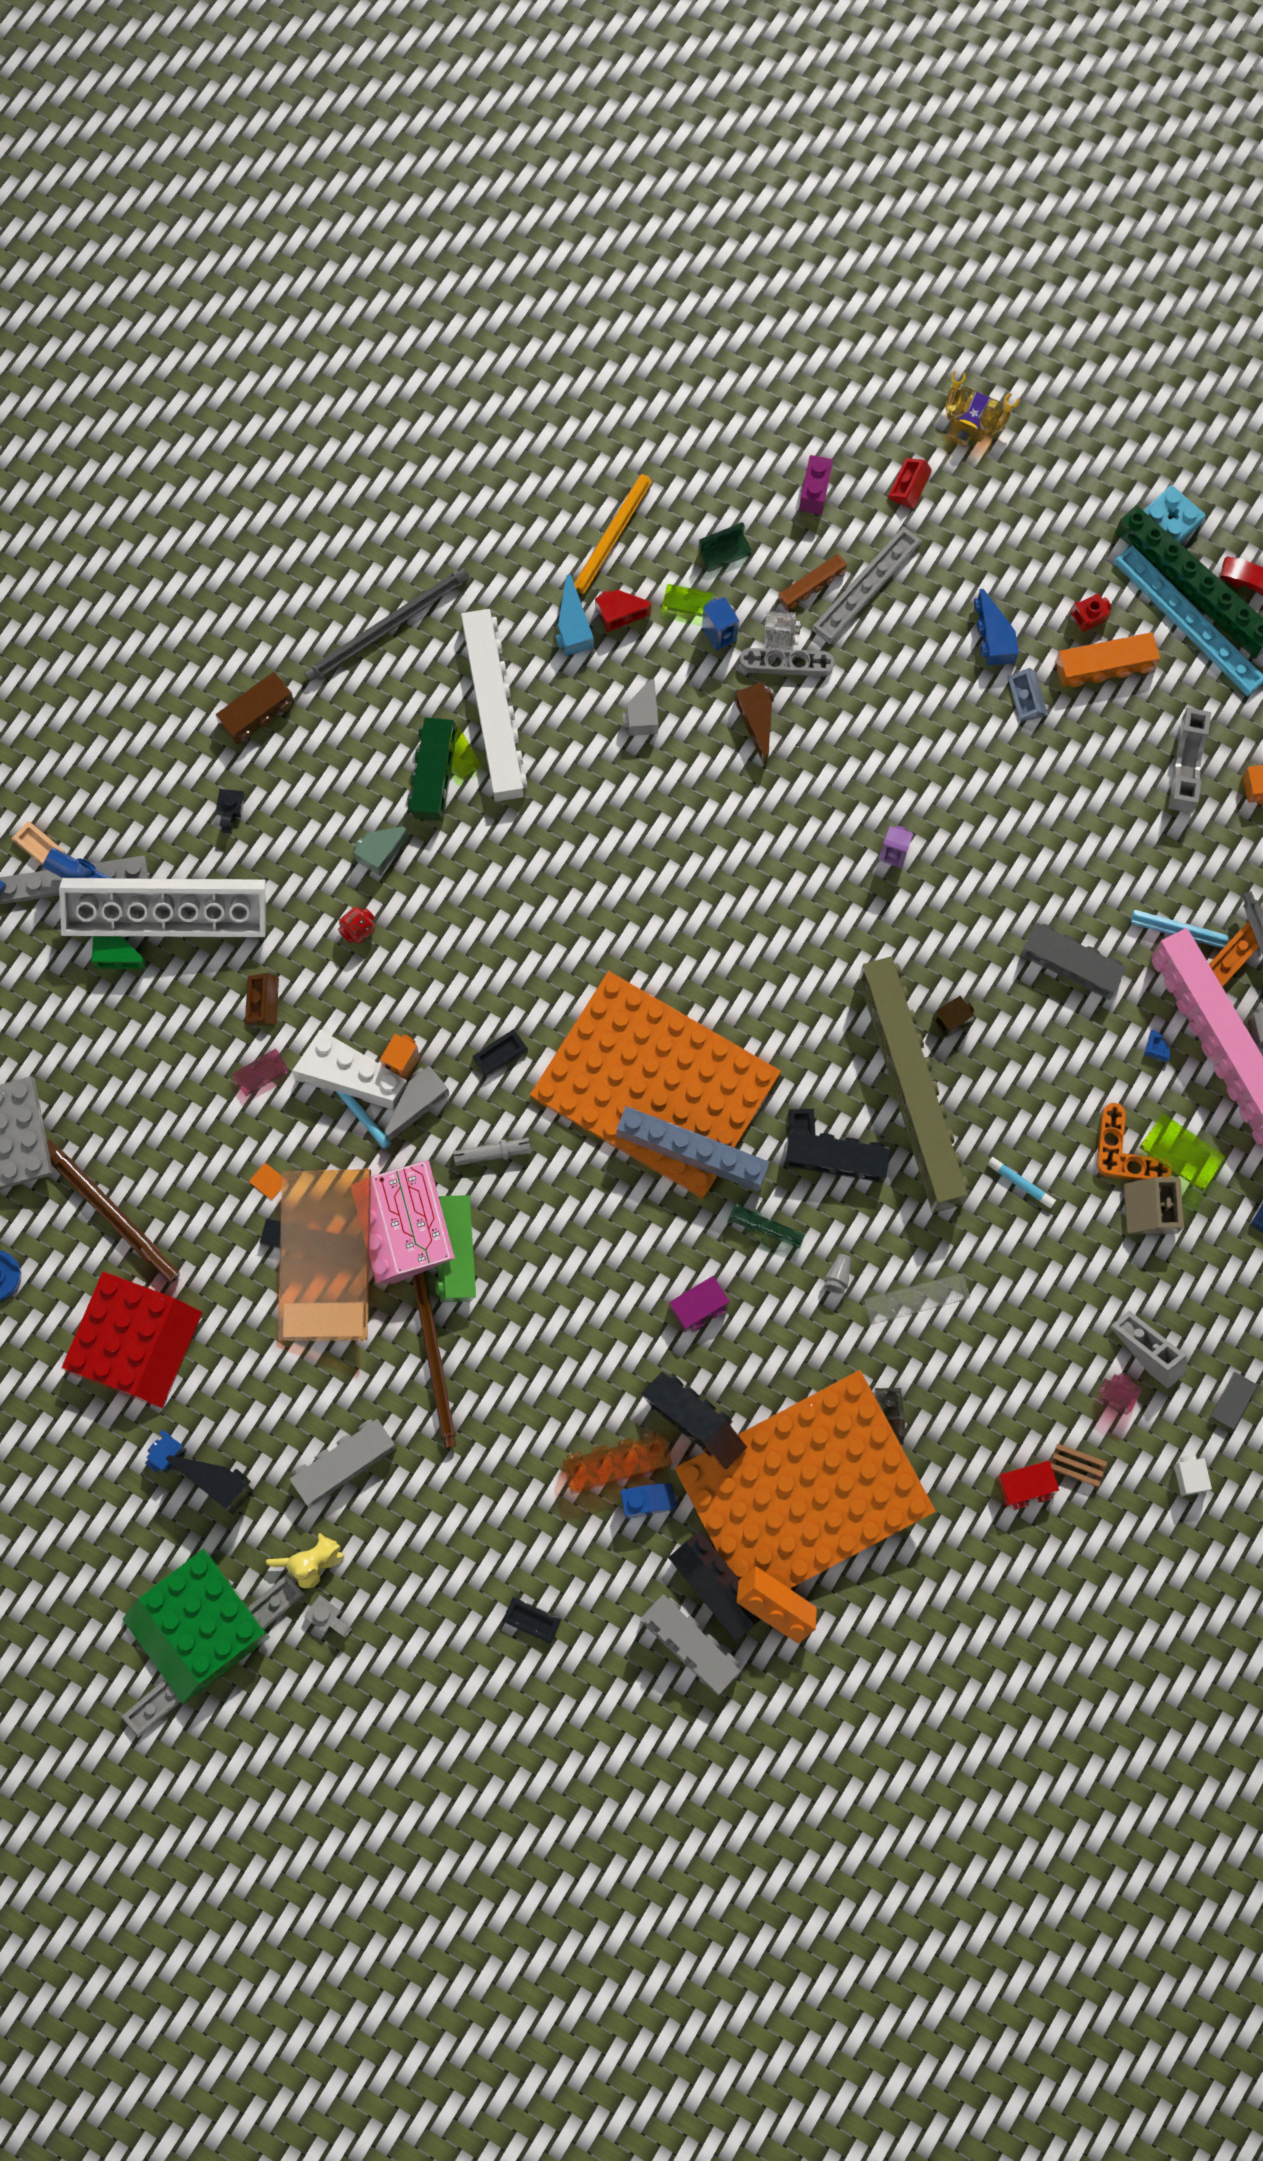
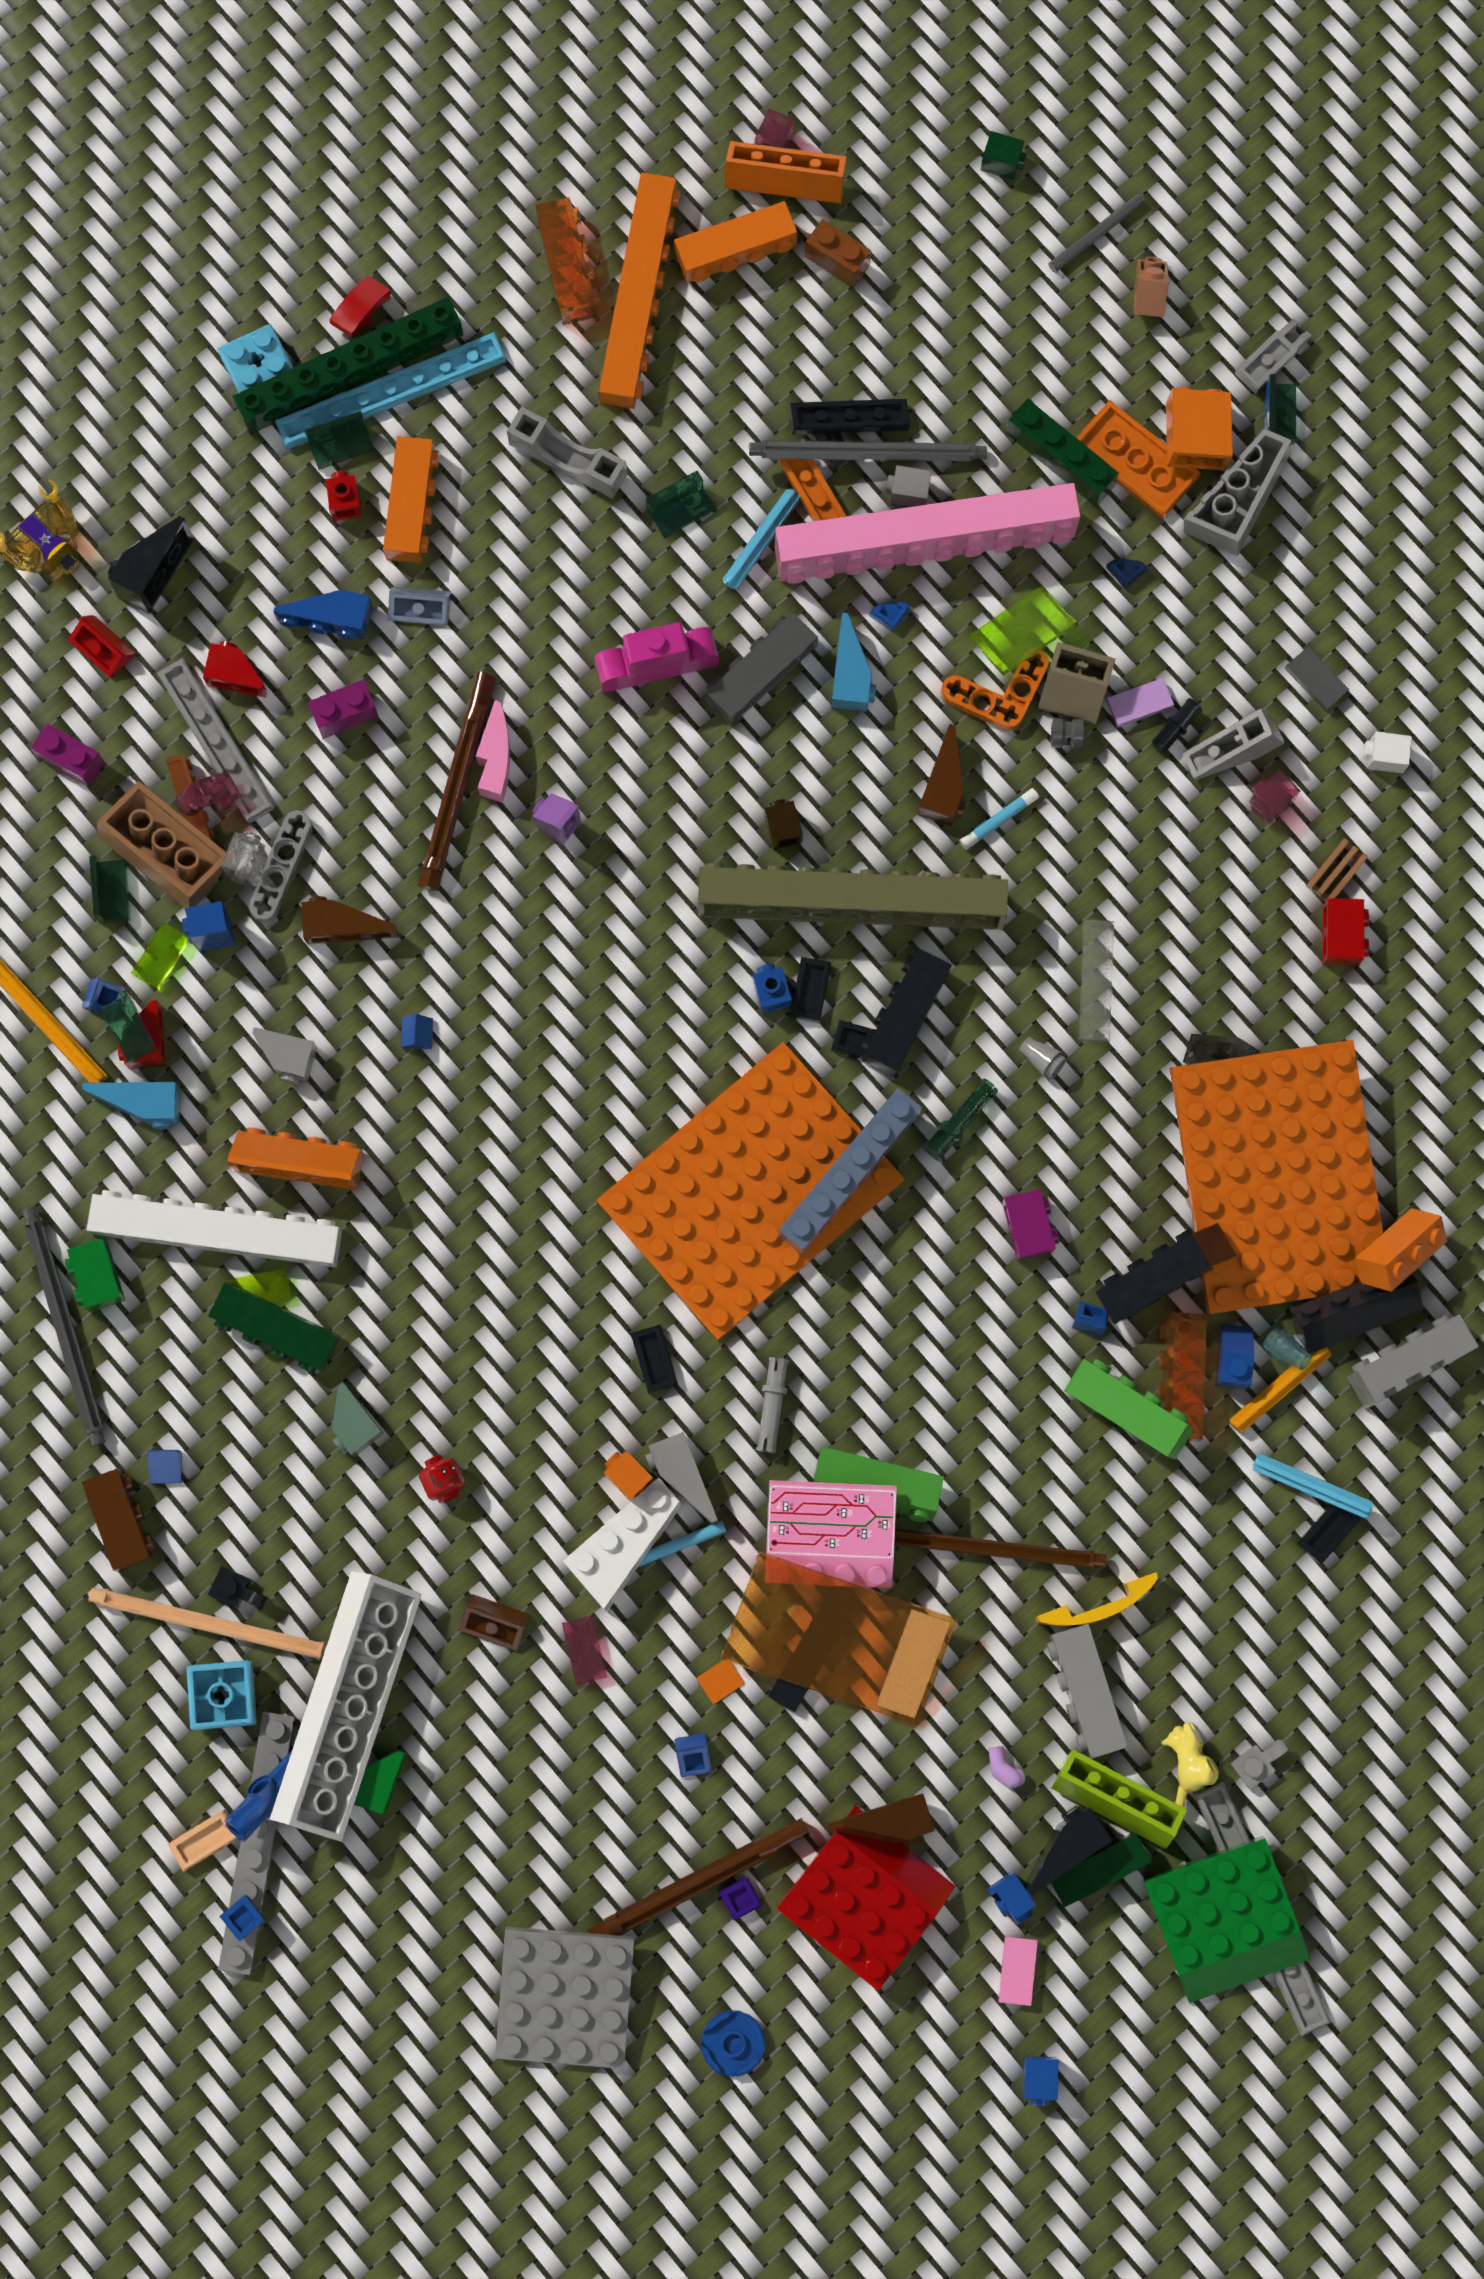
camera: 70 degrees left, 5 degrees up
none -> green brick [65,1238,126,1312]
none -> blue slope [82,978,126,1018]
none -> light nougat piece [88,1588,327,1661]
none -> medium nougat slope [97,781,231,908]
none -> clear green panel [101,989,157,1064]
none -> black slope [108,516,194,614]
none -> blue slope [147,1450,182,1484]
none -> clear pink leg [176,770,241,816]
none -> medium azure brick [187,1660,257,1730]
none -> red slope [203,642,267,698]
none -> orange slope [227,1128,364,1190]
none -> clear green panel [304,410,374,470]
none -> magenta brick [308,679,379,739]
none -> blue slope [401,1014,433,1049]
none -> reddish brown piece [418,671,496,891]
none -> bright pink slope [476,700,510,803]
none -> dark pink brick [594,622,719,693]
none -> clear green panel [645,470,716,539]
none -> blue slope [674,1733,712,1778]
none -> dark purple tile [719,1877,762,1921]
none -> blue brick [752,964,792,1014]
none -> black tile [790,957,831,1023]
none -> reddish brown slope [828,1794,935,1846]
none -> dark azure slope [831,613,876,712]
none -> reddish brown slope [918,724,966,827]
none -> lavender arm [988,1746,1025,1788]
none -> bright pink tile [998,1936,1038,2006]
none -> blue brick [1022,2056,1059,2106]
none -> yellow slope [1035,1572,1158,1626]
none -> dark grey wheel [1051,718,1084,749]
none -> lime brick [1051,1749,1187,1849]
none -> dark green slope [1051,1832,1152,1908]
none -> bright green brick [1064,1358,1195,1460]
none -> blue slope [1072,1301,1108,1337]
none -> lavender tile [1106,678,1174,728]
none -> black axle [1152,698,1203,753]
none -> light orange axle [1230,1347,1331,1433]
none -> medium azure axle [1253,1454,1373,1519]
none -> clear light blue cone [1263,1328,1311,1370]

